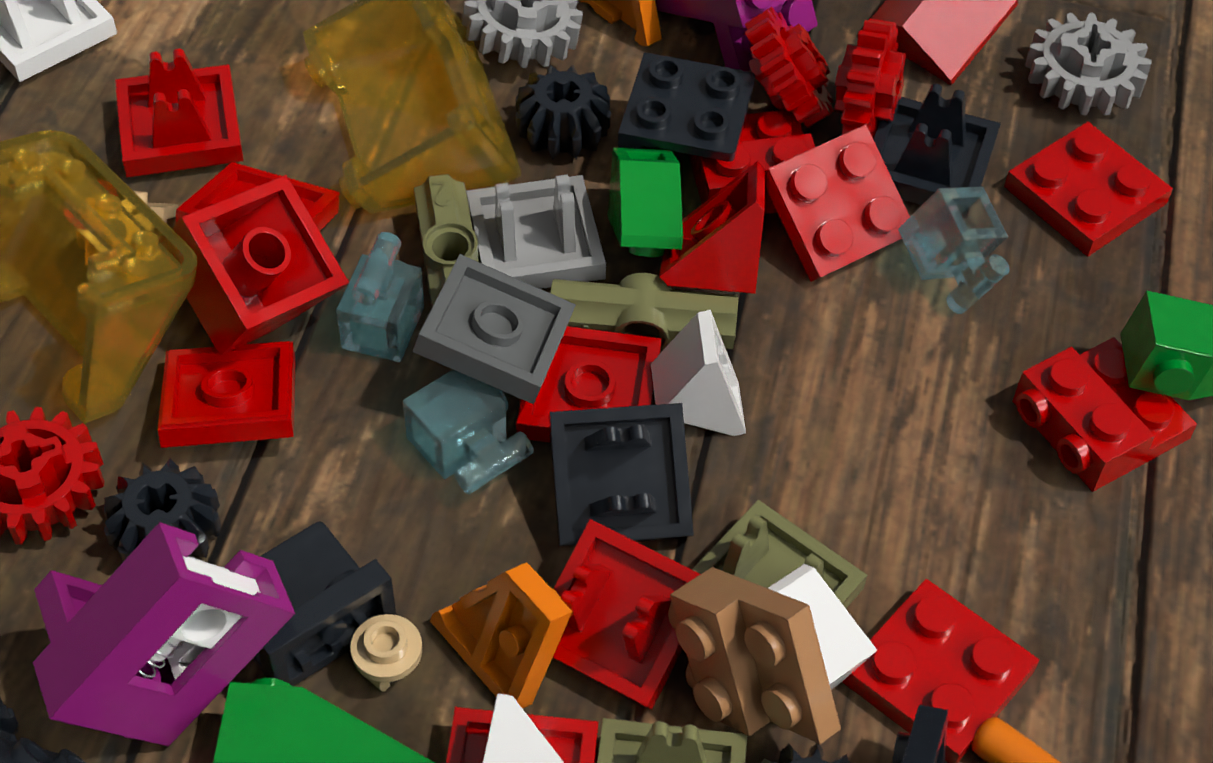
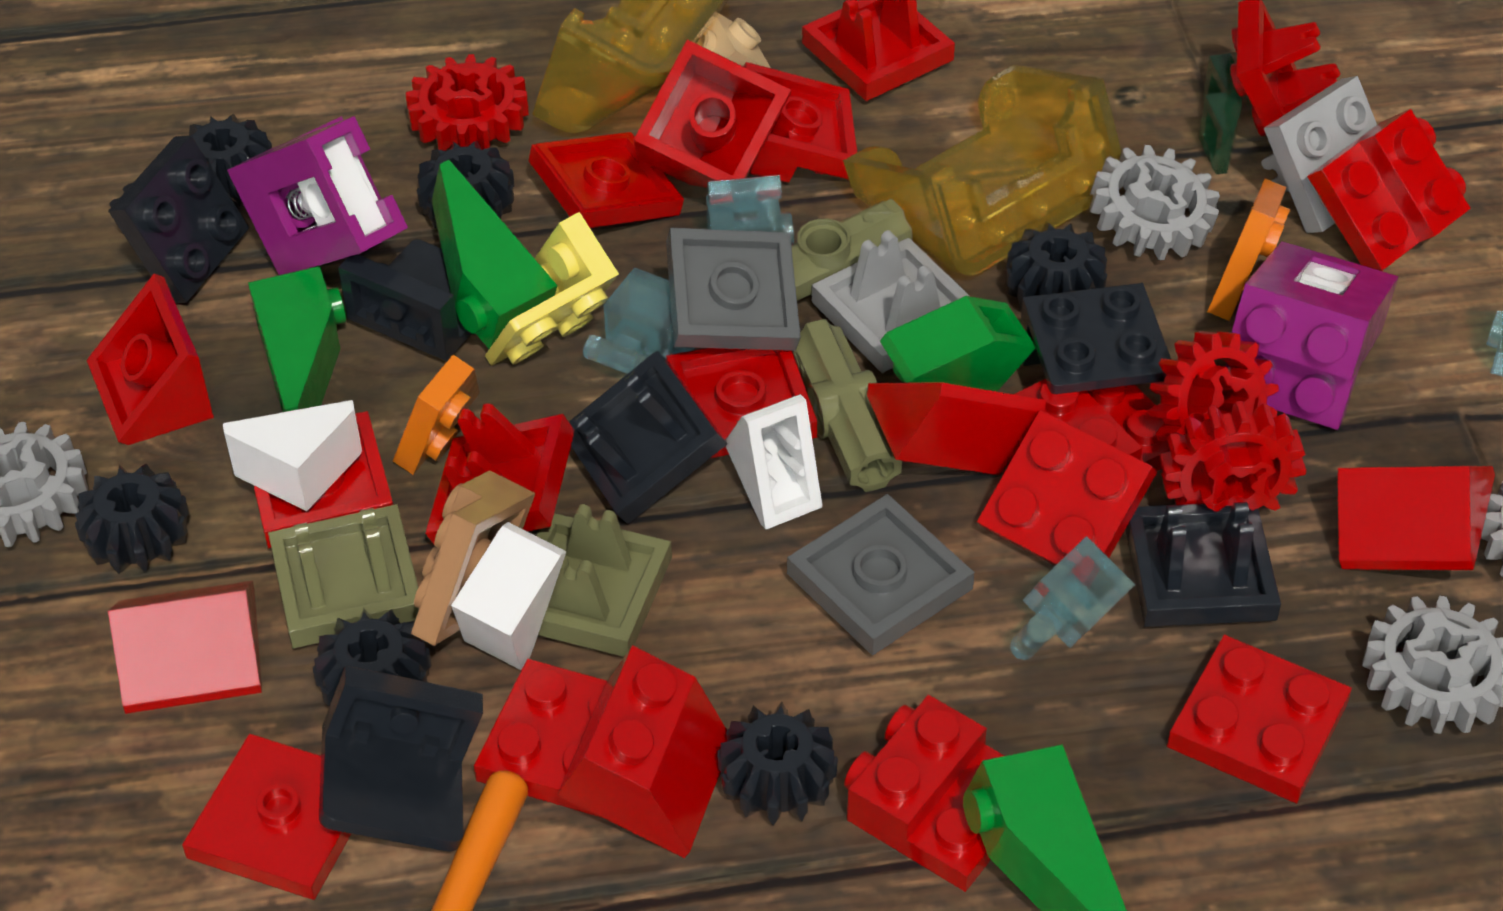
camera: 70 degrees right, 5 degrees down
tan plate [350,614,422,692] -> none
none -> green slope [432,160,558,349]
none -> light yellow bracket [485,212,619,366]
none -> red slope [558,645,727,858]
none -> black gear [717,701,838,826]
none -> dark grey plate [787,494,975,656]

